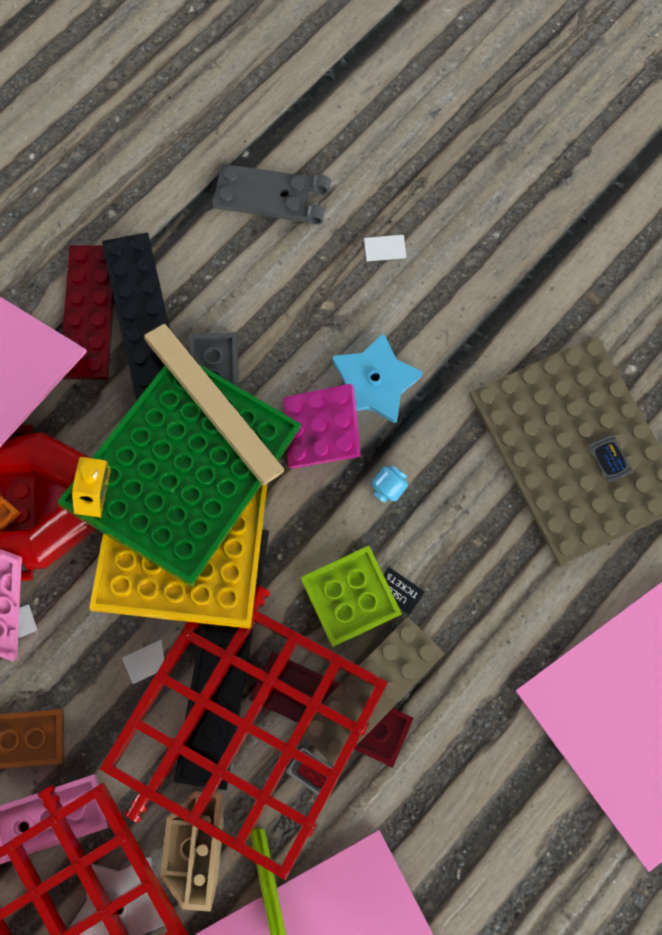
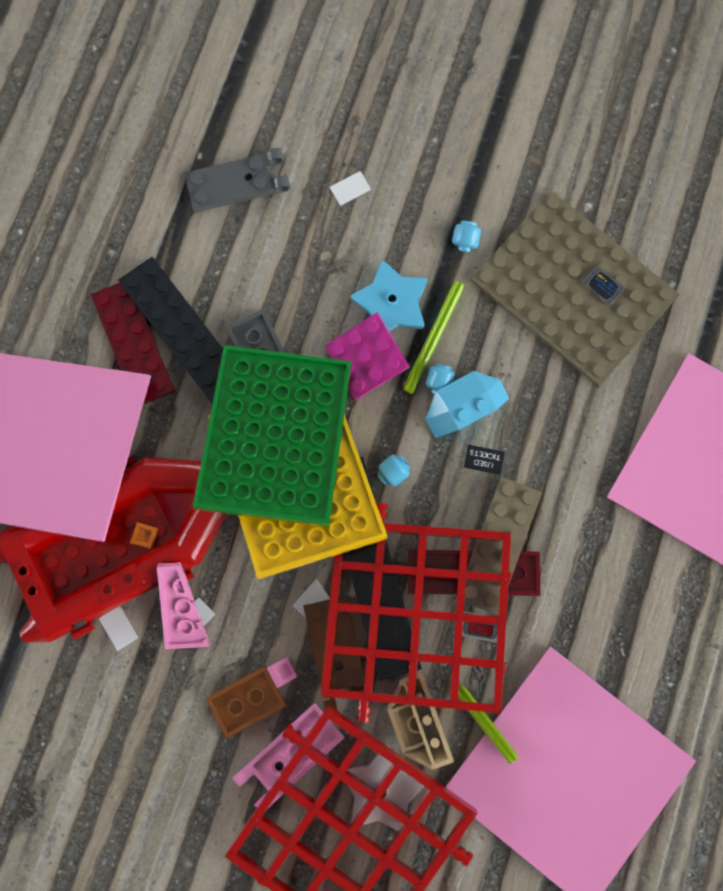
camera: 20 degrees left, 5 degrees up
yellow torso [72,457,111,518] -> none
tan tile [144,324,284,486] -> none
lime plate [300,546,402,648] -> none
none -> bright pink plate [267,657,297,688]
none -> reddish brown hinge [303,596,370,711]
none -> medium azure head [378,454,411,486]
none -> lime axle [403,281,464,394]
none -> medium azure wedge [425,371,509,438]
none -> medium azure head [452,221,481,253]

